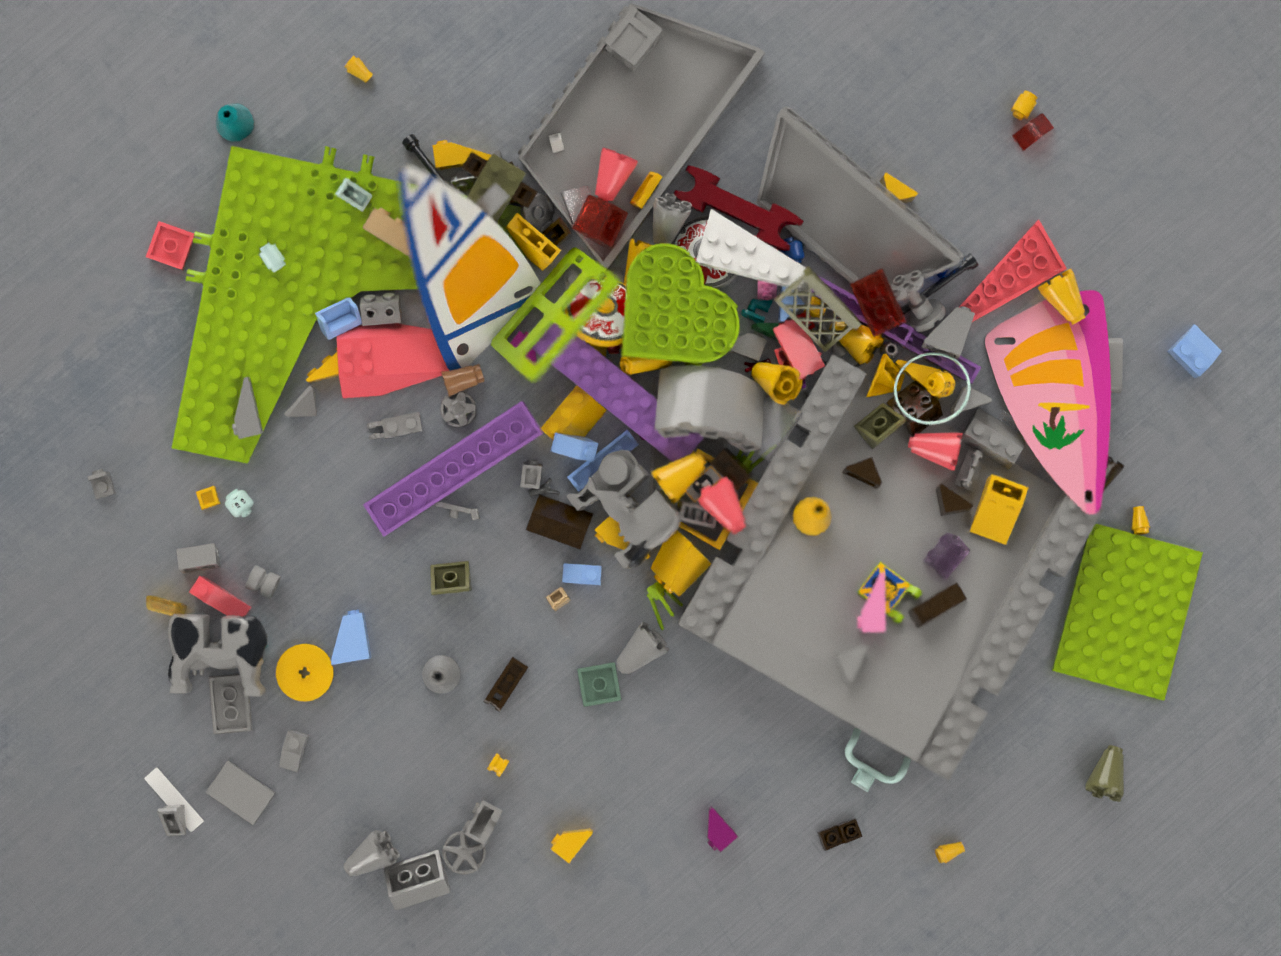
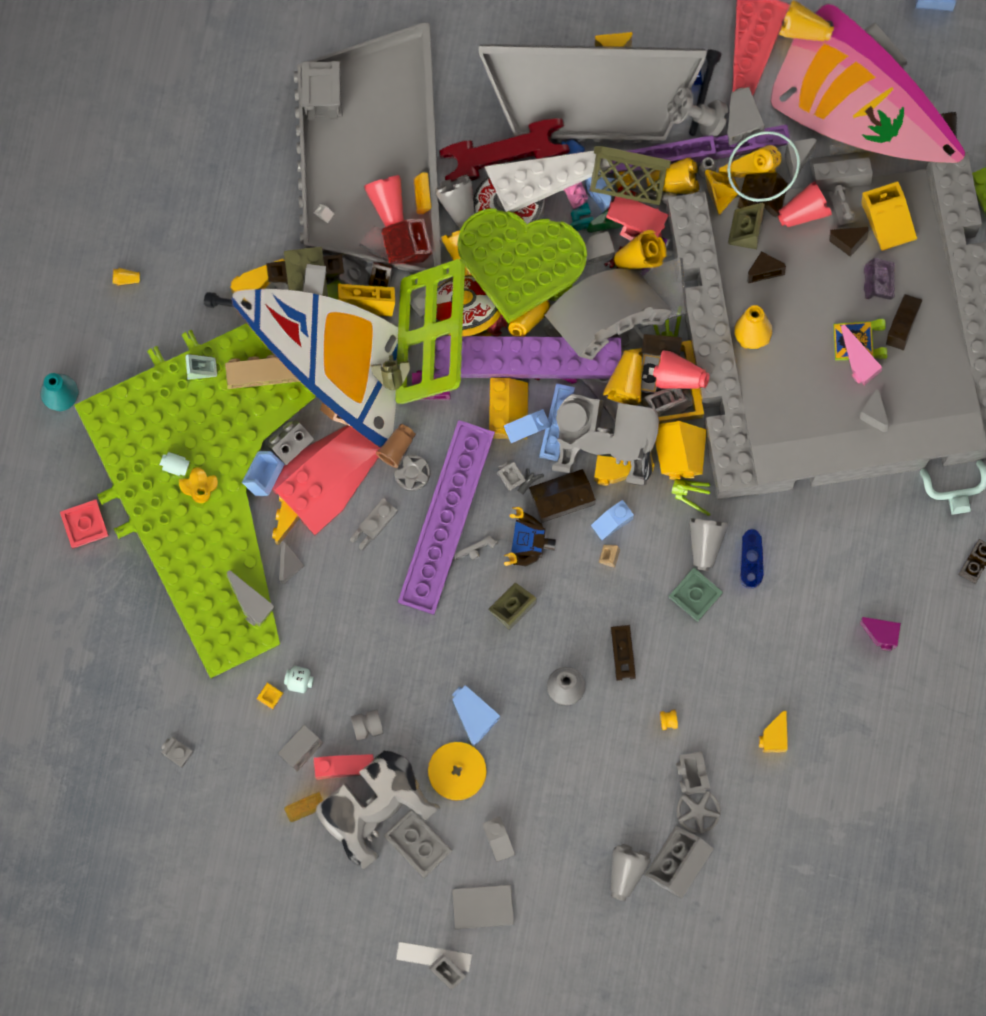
camera: 35 degrees left, 10 degrees down
clear red slope [850,268,906,337] -> none
none -> yellow plate [179,467,218,503]
none -> olive brick [371,355,410,390]
none -> torso [504,507,556,567]
none -> clear blue piece [739,529,764,589]

